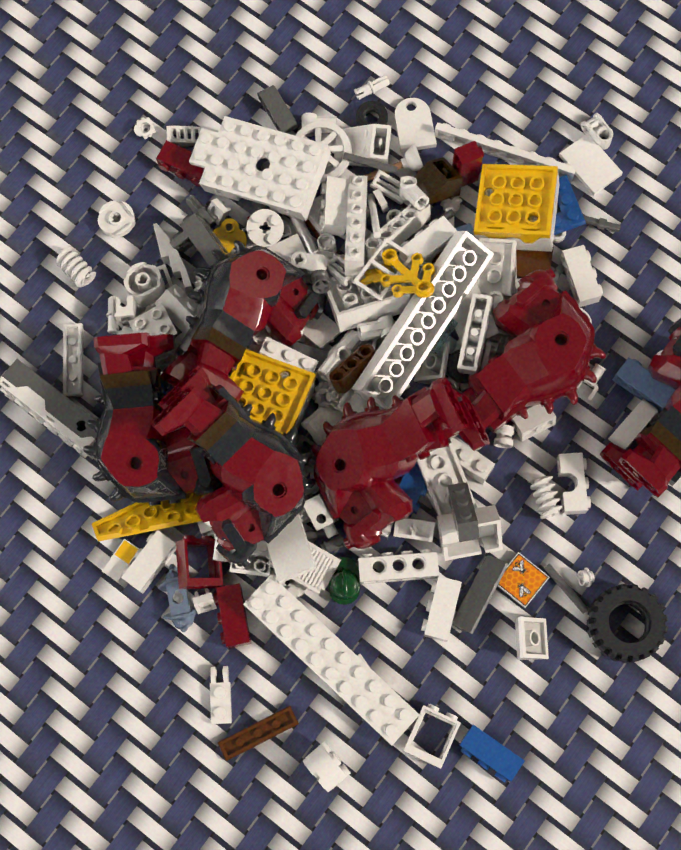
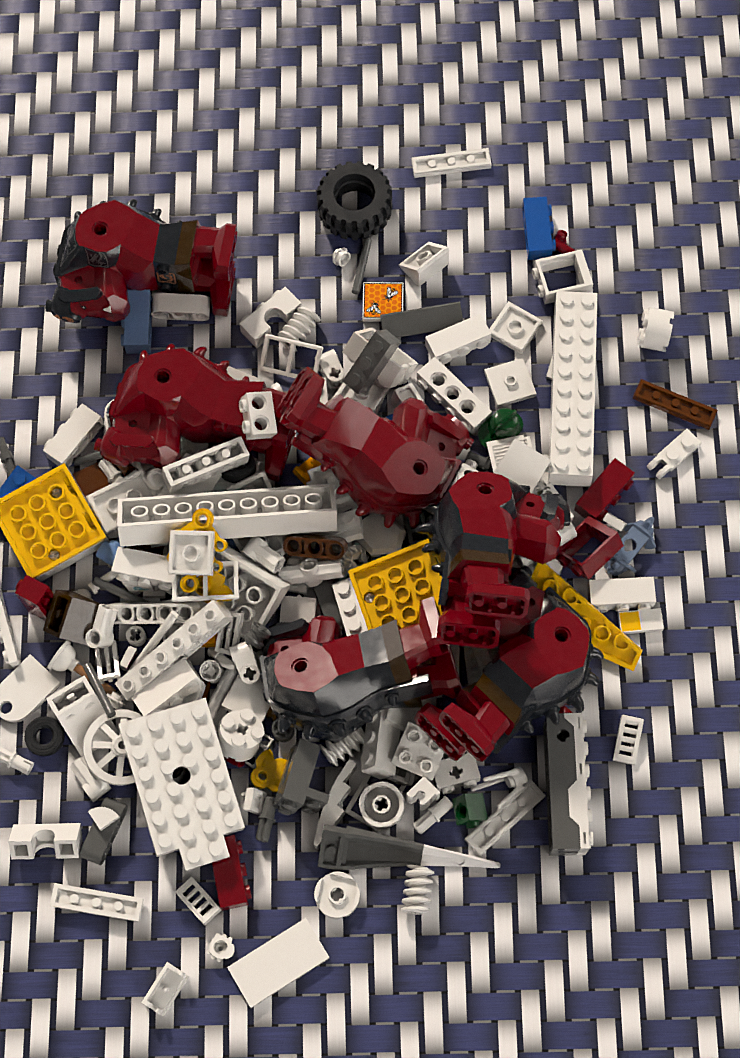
camera: 130 degrees left, 5 degrees down
none -> white arch [8,823,83,860]
none -> white plate [49,883,144,922]
none -> white tile [88,807,120,831]
none -> white plate [107,691,125,710]
none -> white hinge [141,962,189,1017]
none -> white tile [168,530,215,576]
none -> white tile [227,918,329,1008]
none -> white brick [239,391,277,440]
none -> white window [259,334,323,378]
none -> white piece [314,349,344,391]
none -> dark grey plate [318,825,500,871]
none -> white tile [411,148,491,178]
none -> dark green brick [452,793,488,829]
none -> white plant [471,767,527,808]
none -> white plate [484,358,537,408]
none -> white tile [489,301,543,355]
none -> dark red arm [554,230,576,254]
none -> white slope [613,715,644,765]

